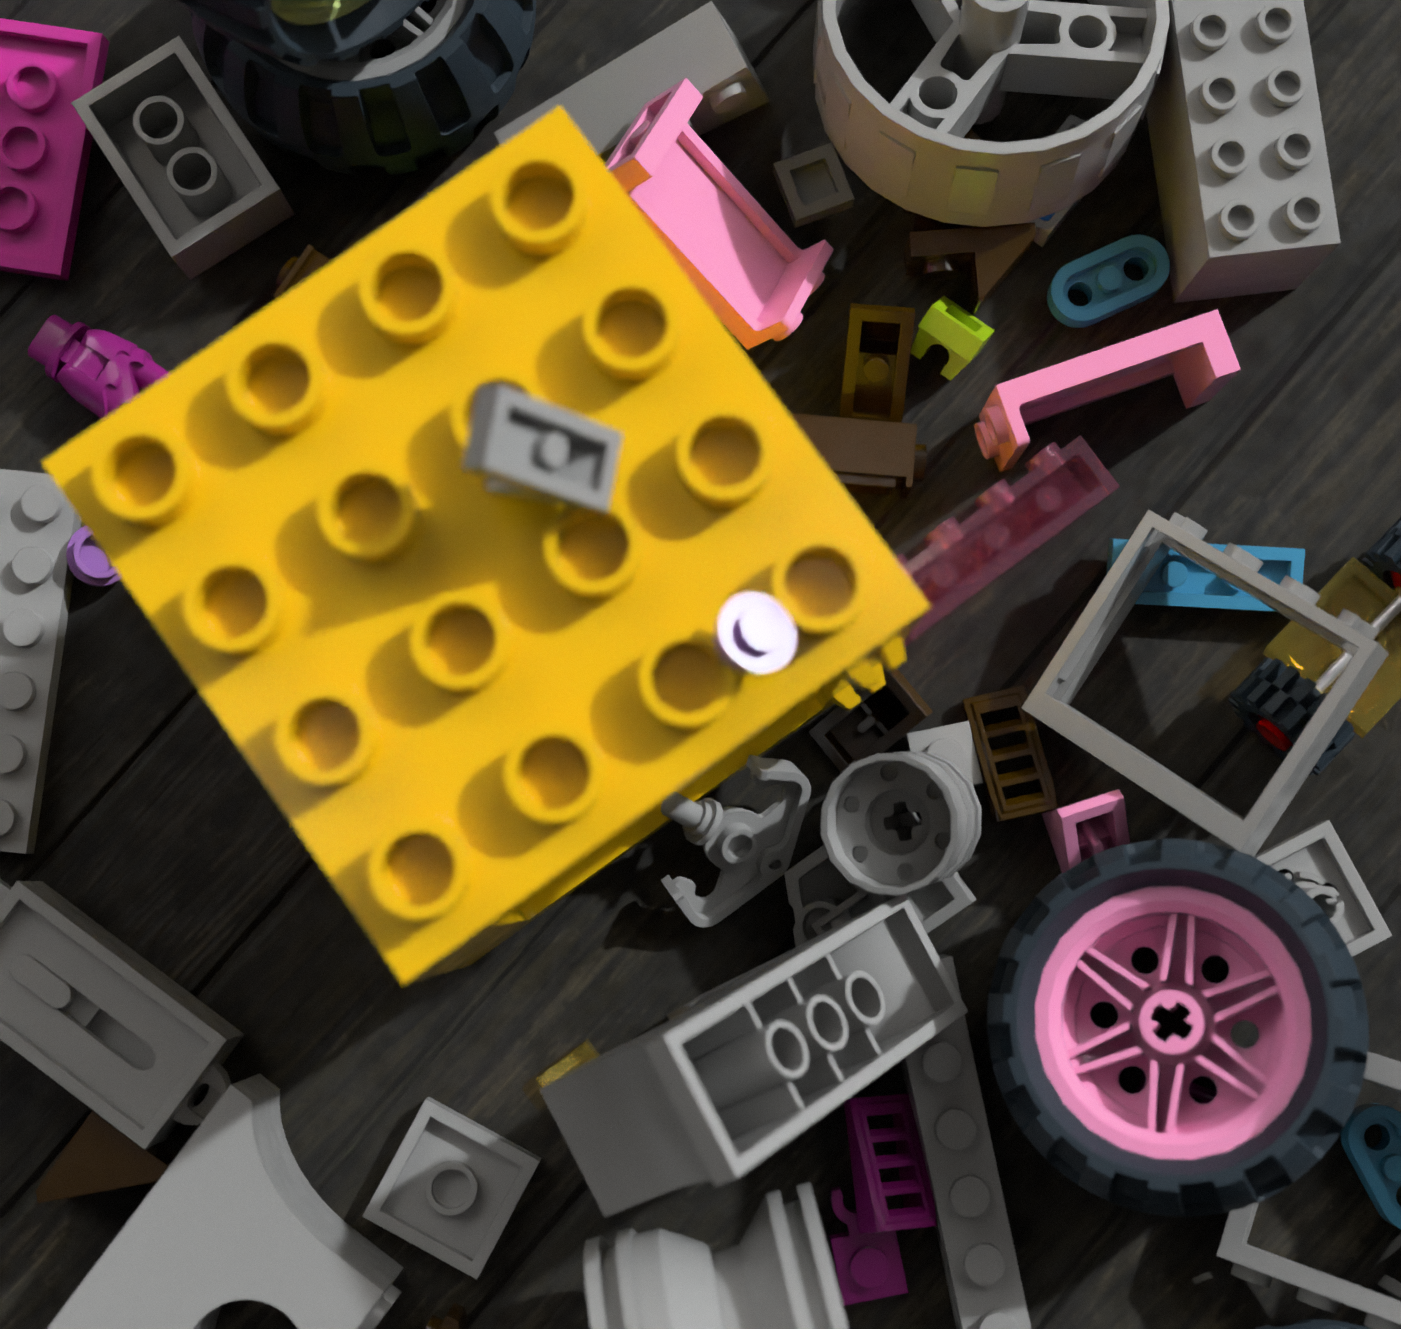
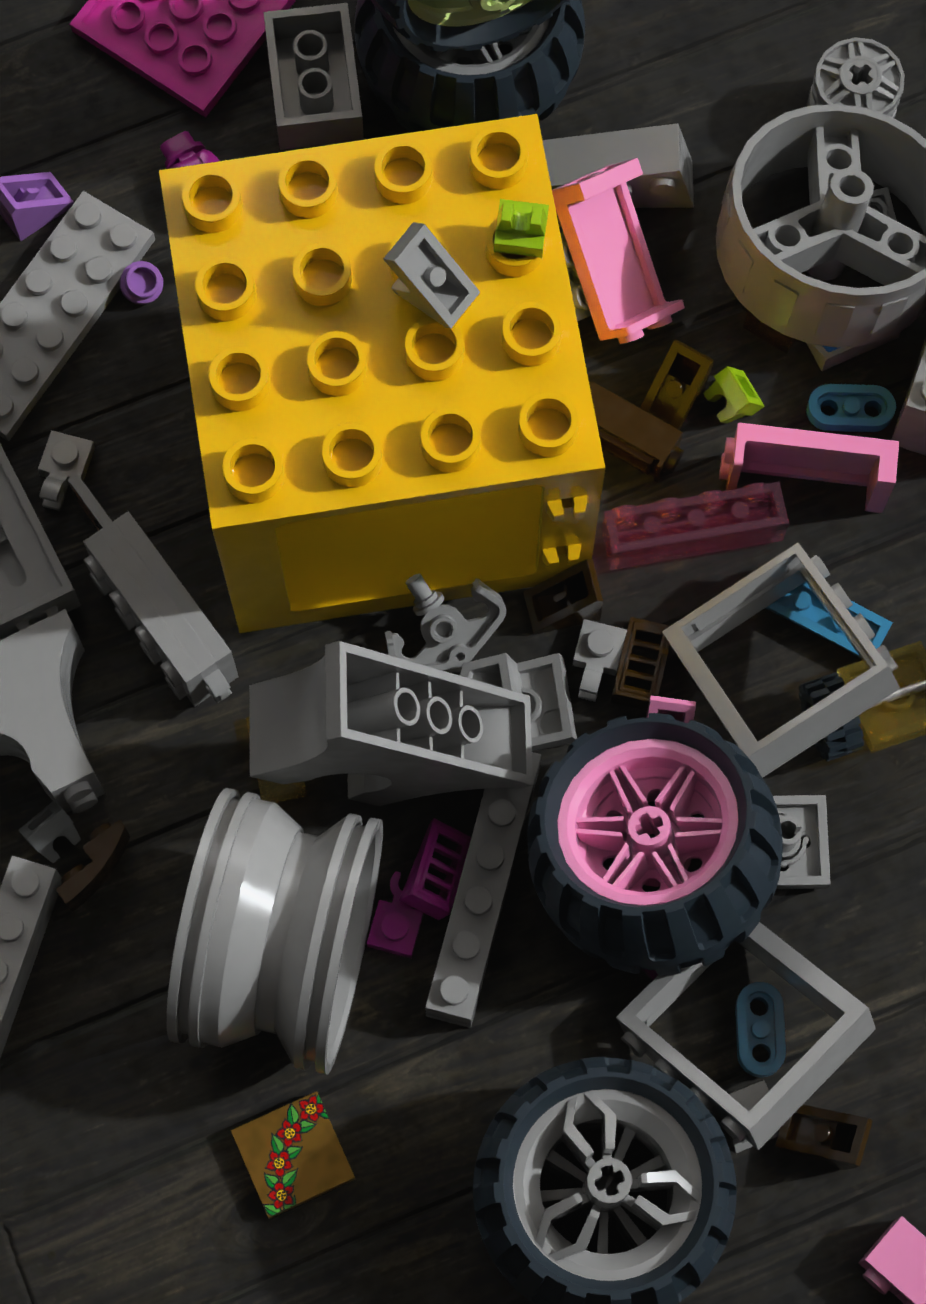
camera: 25 degrees right, 10 degrees down
light grey tile [362,1097,541,1279] -> none
plate [715,593,796,675] -> none
dark grey tile [773,142,855,228] -> none
light grey wheel [821,751,982,895] -> none
dark brown slope [903,223,1036,316] -> none
none -> light grey plate [38,430,95,511]
none -> light grey piece [68,473,239,707]
none -> lime tile [494,199,549,258]

